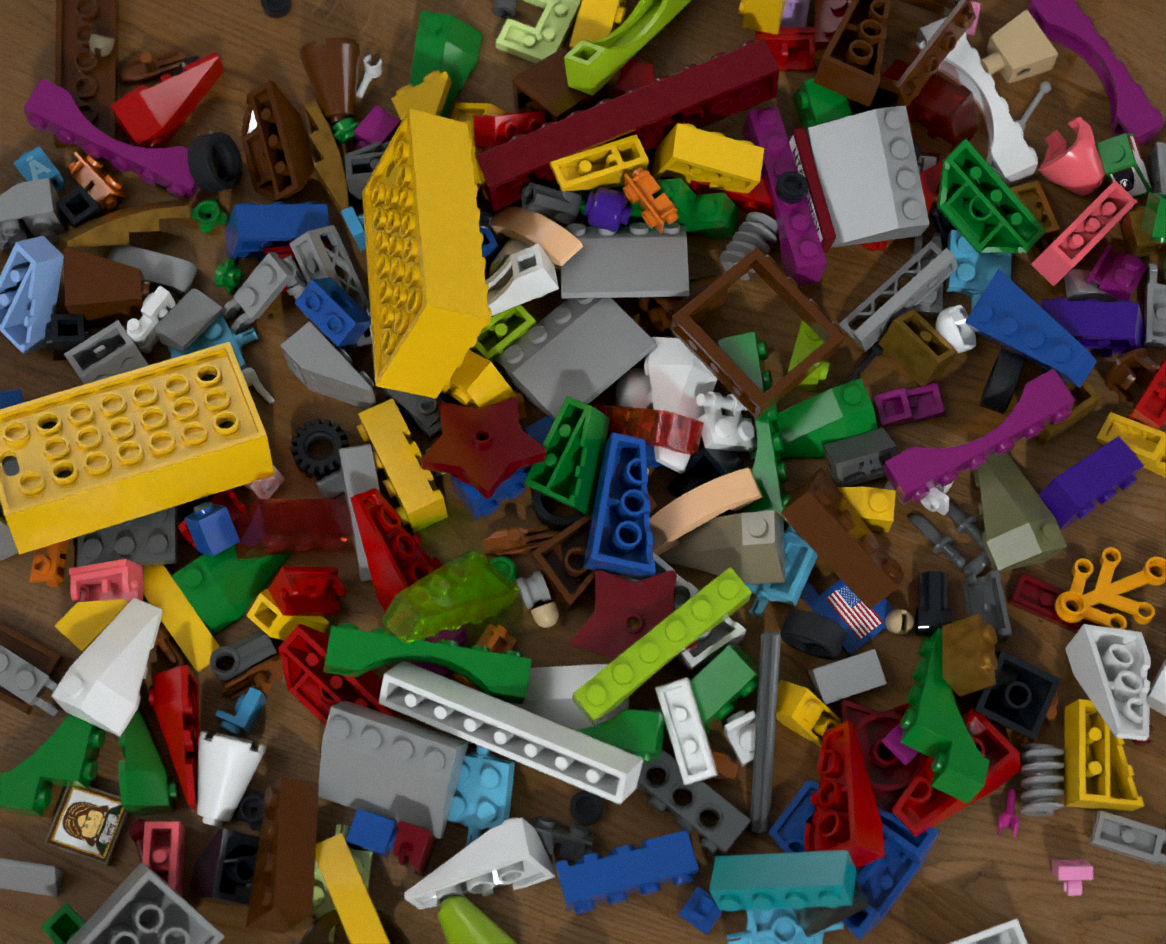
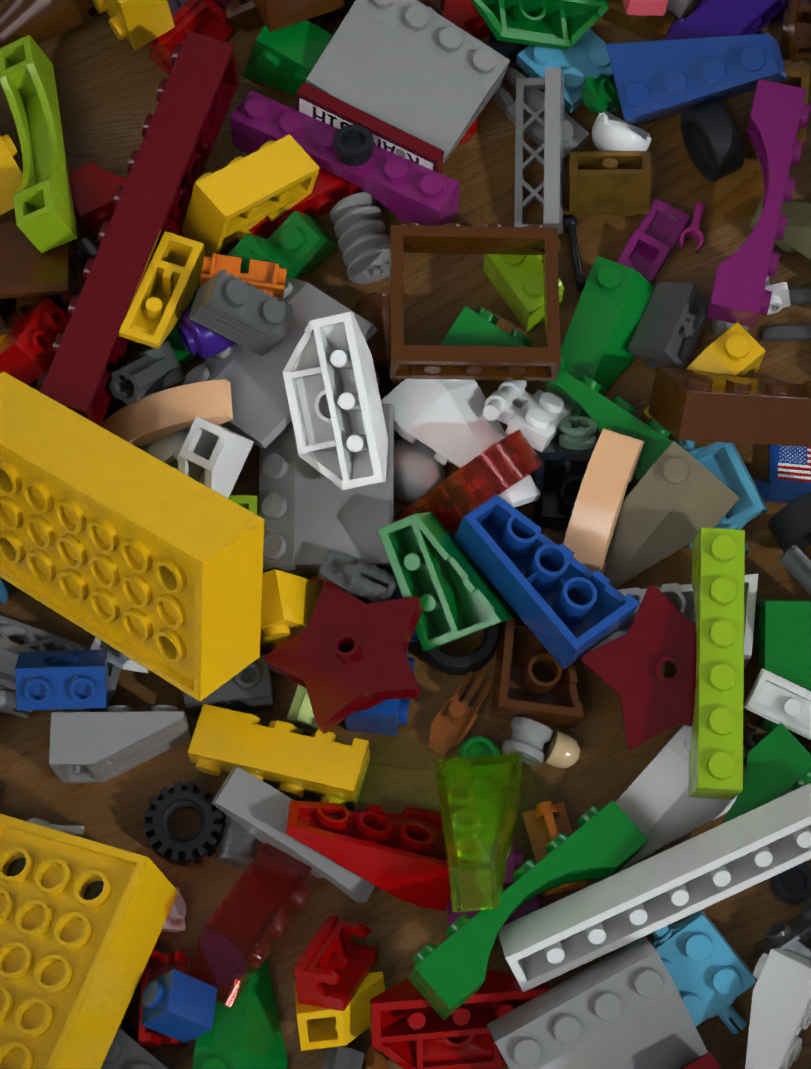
camera: 50 degrees left, 0 degrees up
none -> dark grey brick [189,269,293,356]
none -> white wedge [283,312,388,490]
none -> dark grey hinge [318,550,397,603]
none -> sand green bush [559,416,597,450]
none -> green plate [581,74,620,114]
none -> dark pink hand [678,202,705,254]

